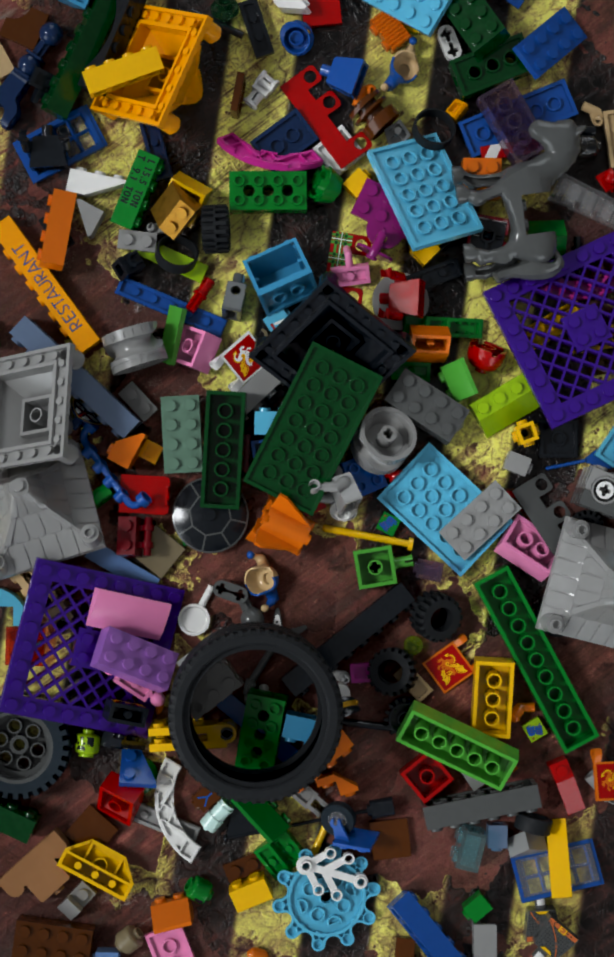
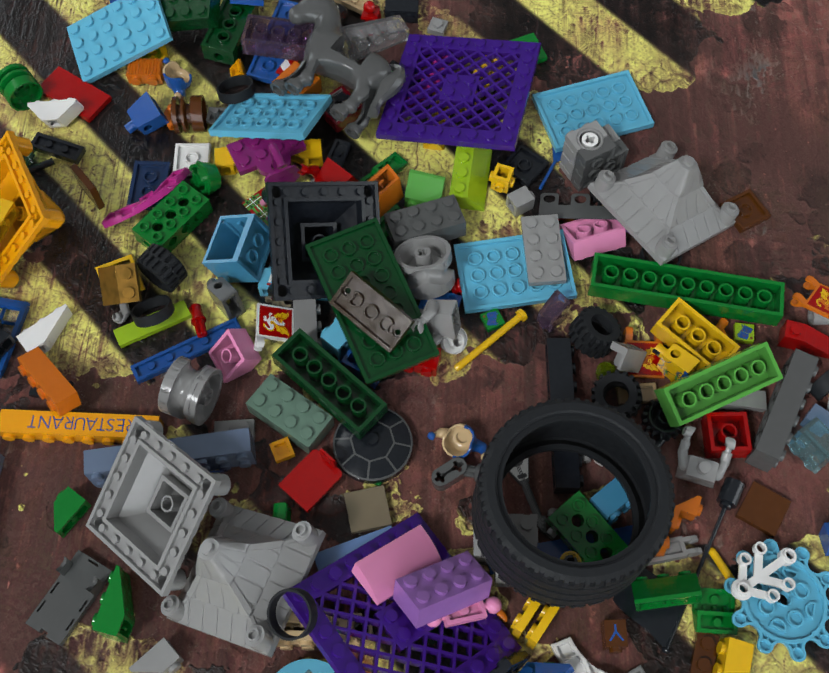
camera: 55 degrees left, 25 degrees down
light grey slope [76,199,106,239] -> none
blue bar [80,422,152,509] -> none
black brick [102,697,149,728] -> none
orange slope [106,433,149,469] -> none
green brick [110,149,165,231] -> none
black brick [111,250,146,282] -> none
dark red brick [116,516,154,558] -> none
light grey plate [117,229,158,253] -> none
dark blue tile [139,123,173,182] -> none
bright green tile [162,305,187,366] -> none
white piece [178,584,213,636] -> none
light aqua piece [200,797,235,833] -> none
white connector [243,69,280,111] -> none
orange brick [245,493,315,556] -> none
blue piece [280,20,314,56] -> none
red piece [280,65,372,169] -> none
plate [321,801,380,853] -> none
bright green brick [353,544,414,590] -> none
white beam [437,25,462,61] -> none
red cylinder [467,339,507,374] -> none
none -> black tyre [267,588,318,641]
none -> dark brown piece [329,271,415,353]
none -> light grey panel [610,341,647,373]
none -> yellow torso [652,343,700,382]
none -> light grey torso [675,426,736,488]

